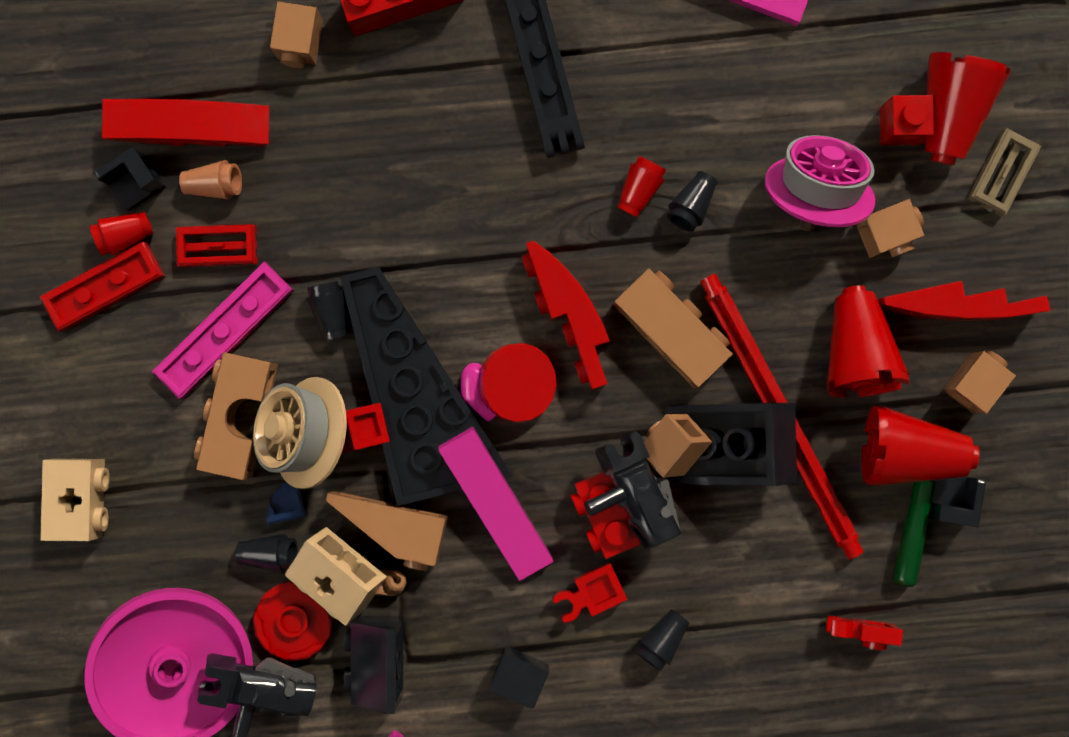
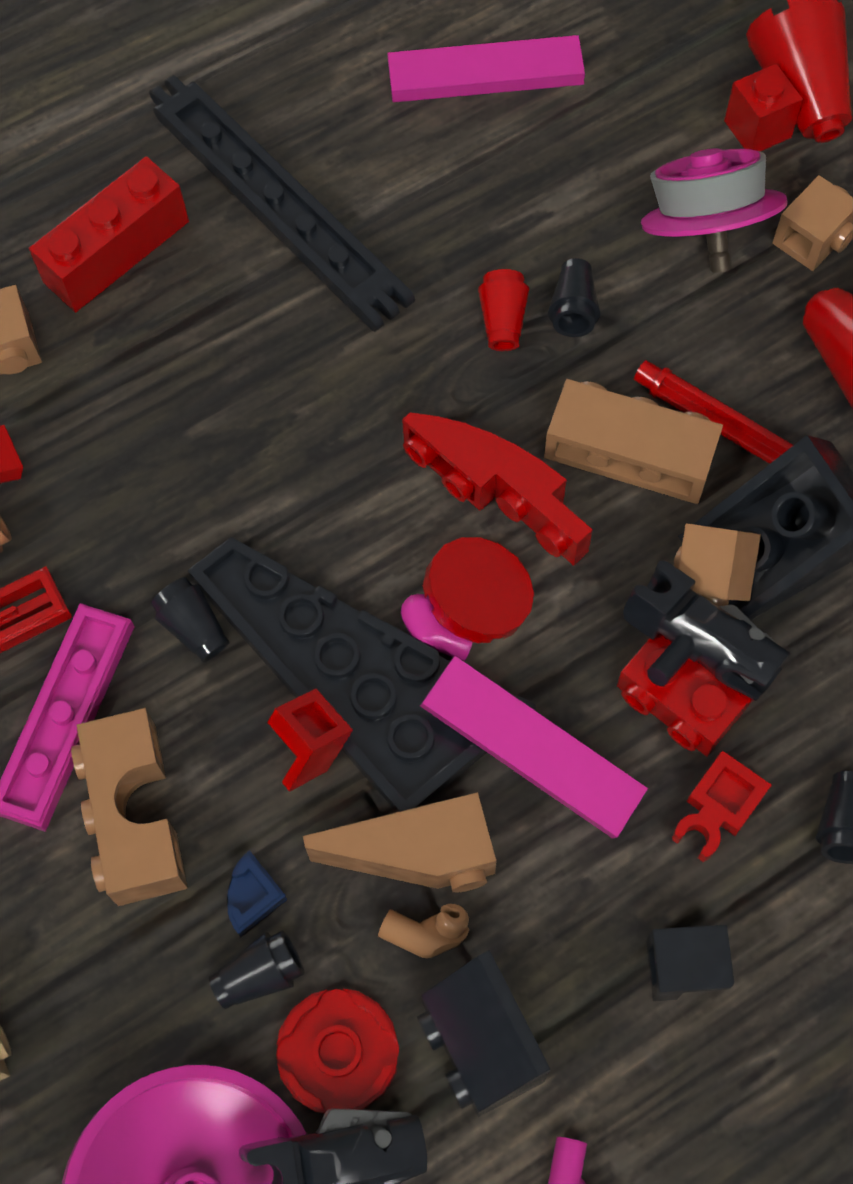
camera: 25 degrees left, 20 degrees down
tan piece [253,377,347,489] -> none
tan brick [285,527,387,626] -> none

